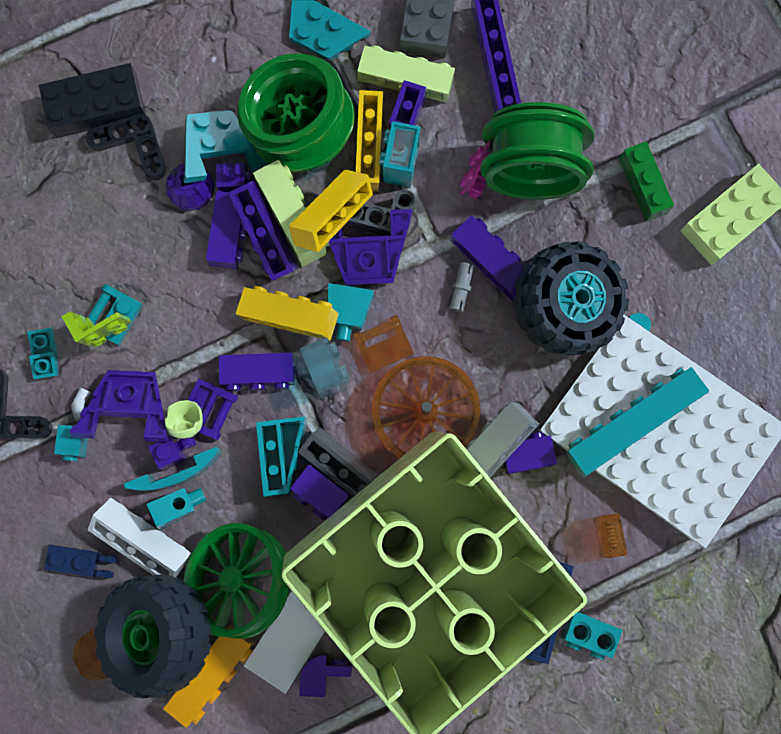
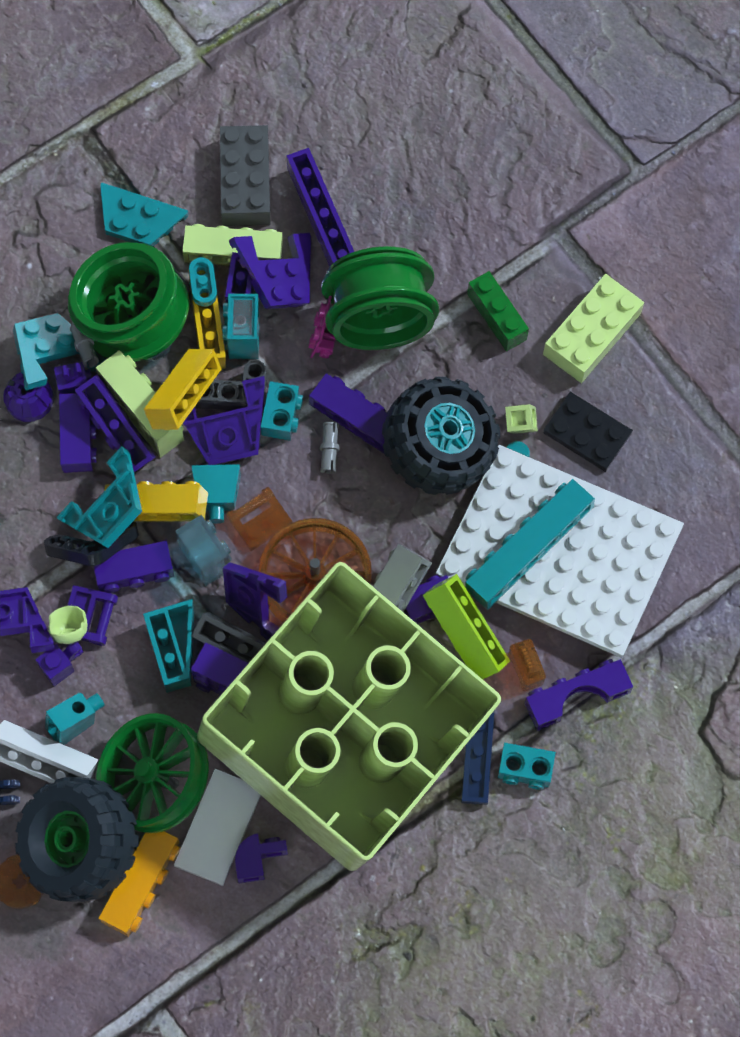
camera: 15 degrees left, 10 degrees down
teal slope [124,447,222,491] -> none
none -> black beam [44,521,139,566]
none -> teal wing [57,446,142,548]
none -> light grey pin [70,324,99,368]
none -> teal plate [189,257,217,307]
none -> dark purple wing [223,562,287,640]
none -> dark purple wing [229,233,311,309]
none -> teal brick [261,381,303,441]
none -> lime brick [423,574,510,680]
none -> yellowish green brick [505,404,538,434]
none -> dark purple arch [524,659,633,731]
none -> black plate [543,391,633,472]

